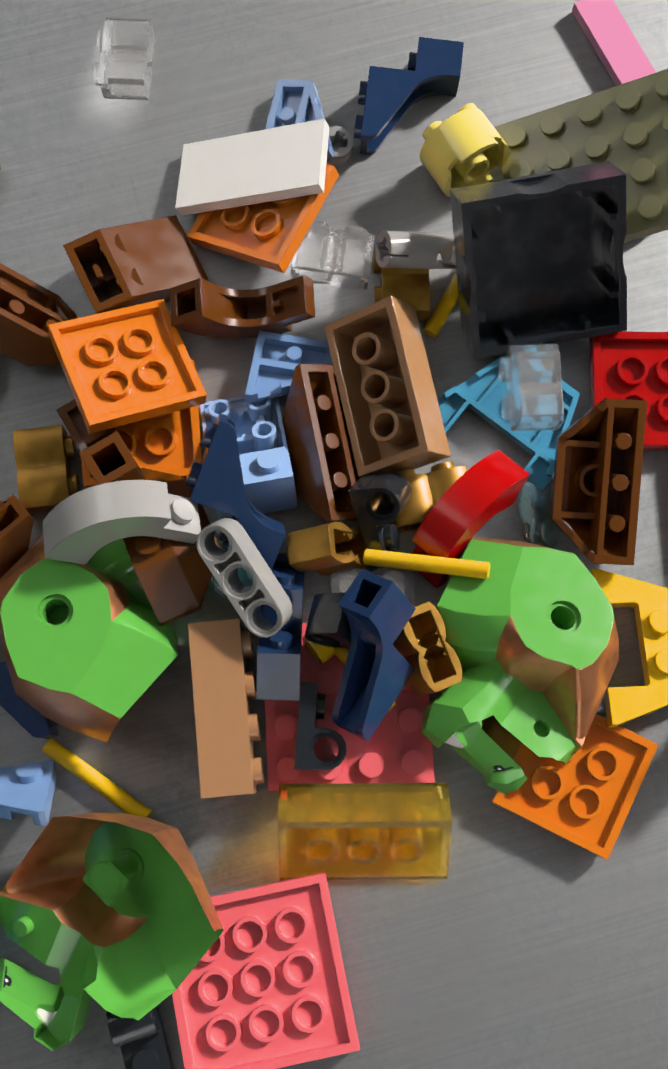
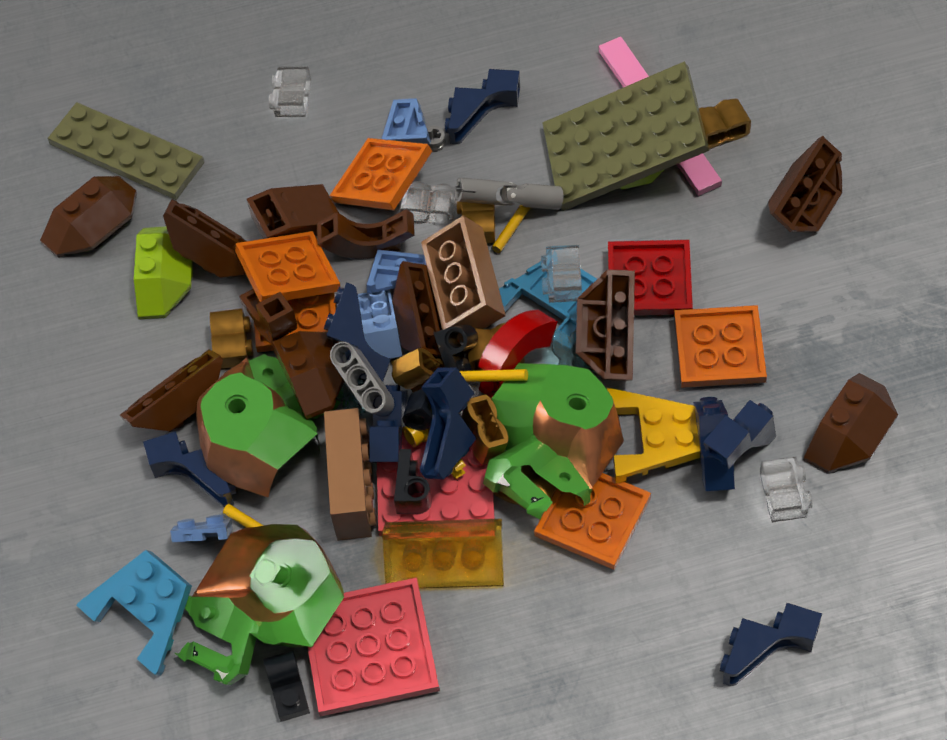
camera: 10 degrees right, 20 degrees down
light grey arch [43,480,201,565] -> none
white tile [175,118,329,216] -> none
light yellow brick [420,103,510,198] -> none
black tile [450,161,627,359] -> none

